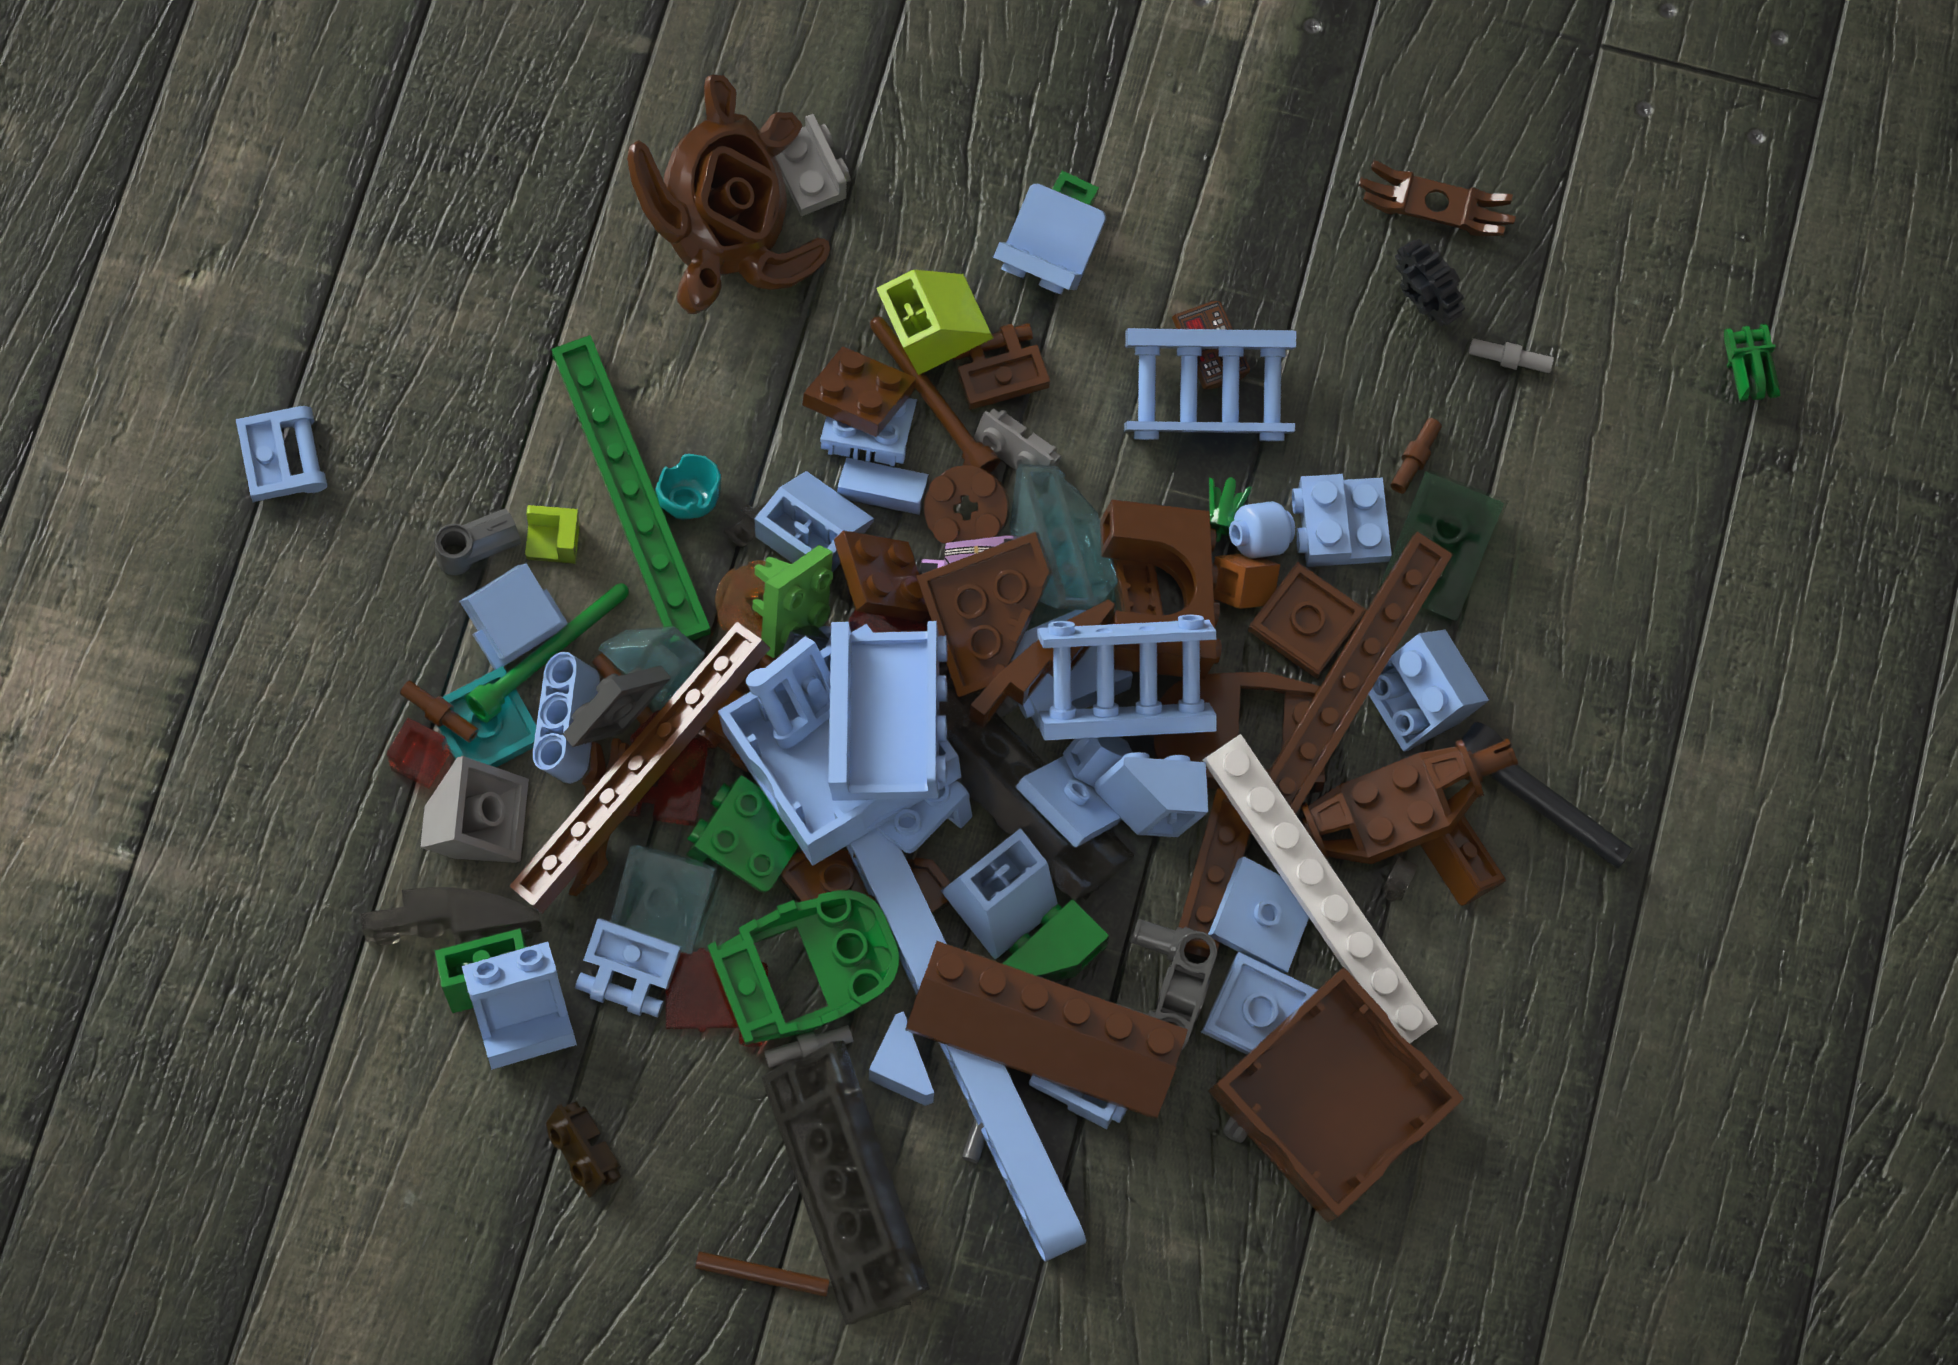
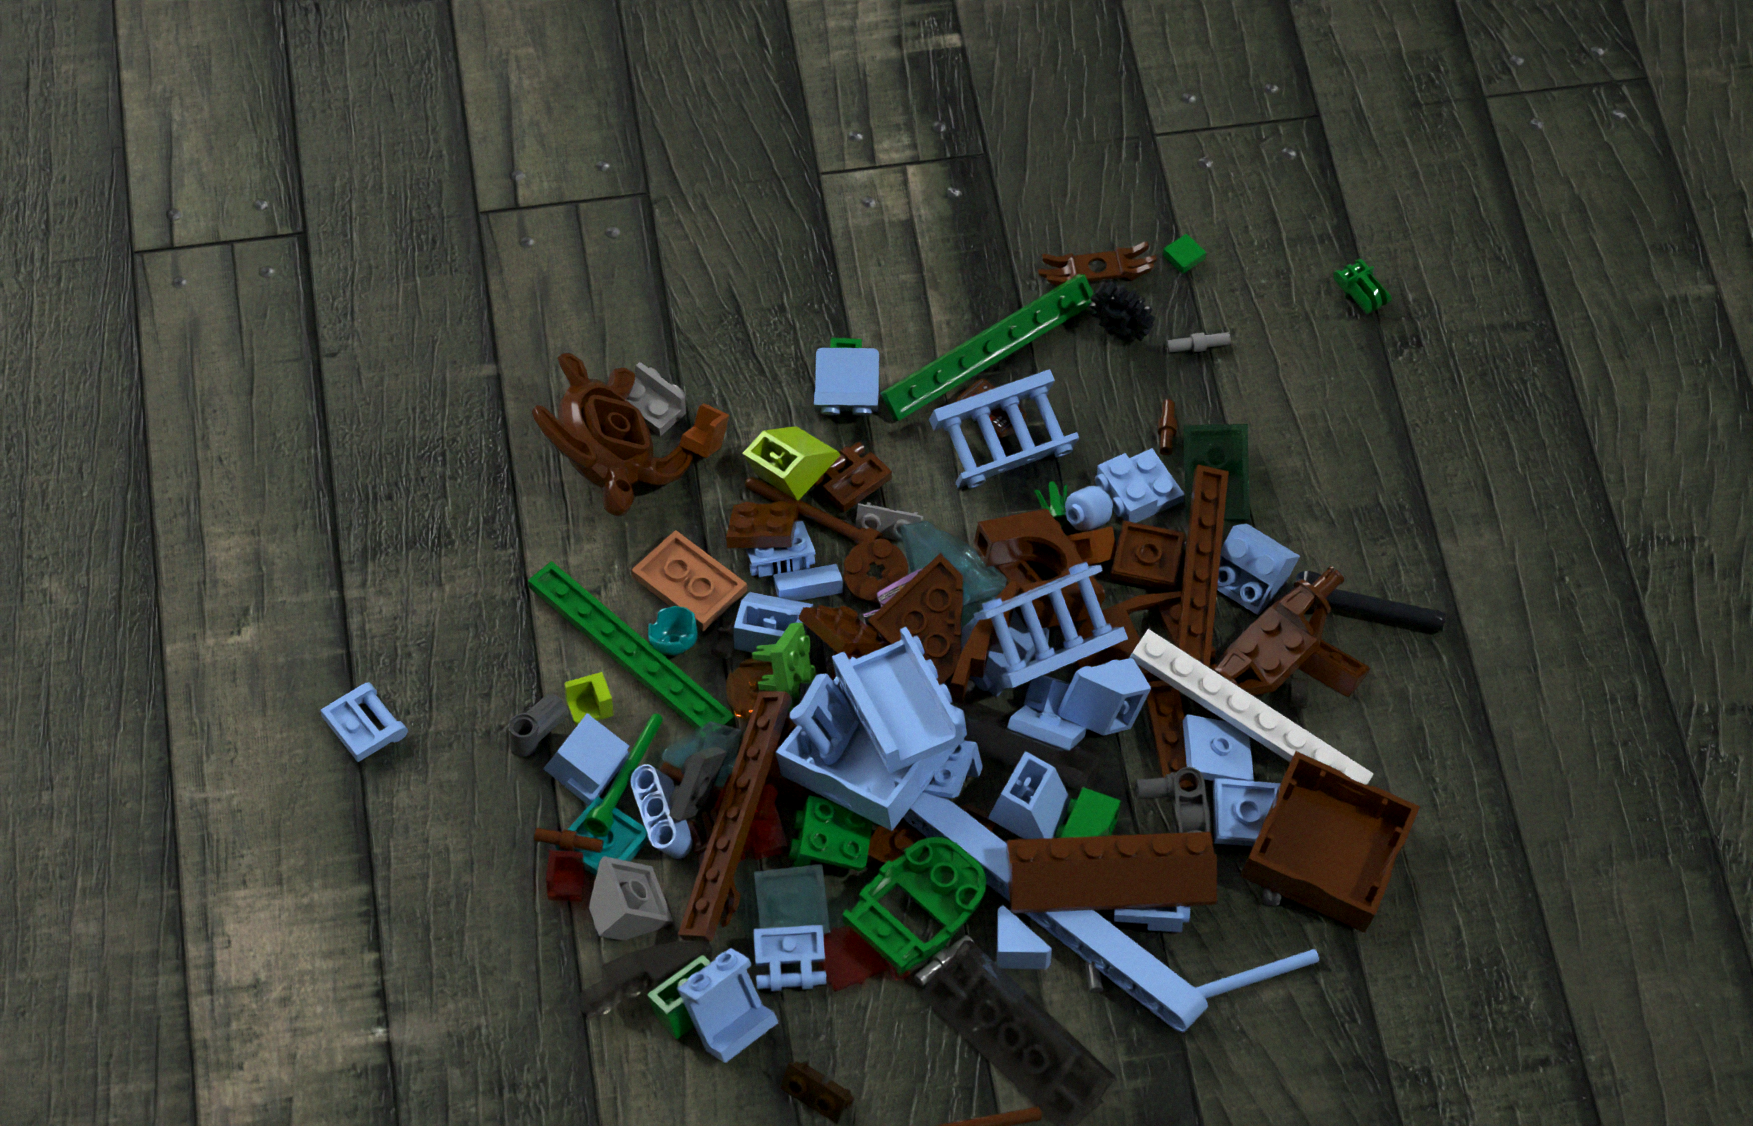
camera: 20 degrees left, 15 degrees down
none -> nougat plate [631,530,747,631]
none -> dark orange panel [679,403,730,458]
none -> green plate [880,274,1094,421]
none -> green tile [1163,233,1207,274]
none -> light blue bar [1195,949,1319,999]

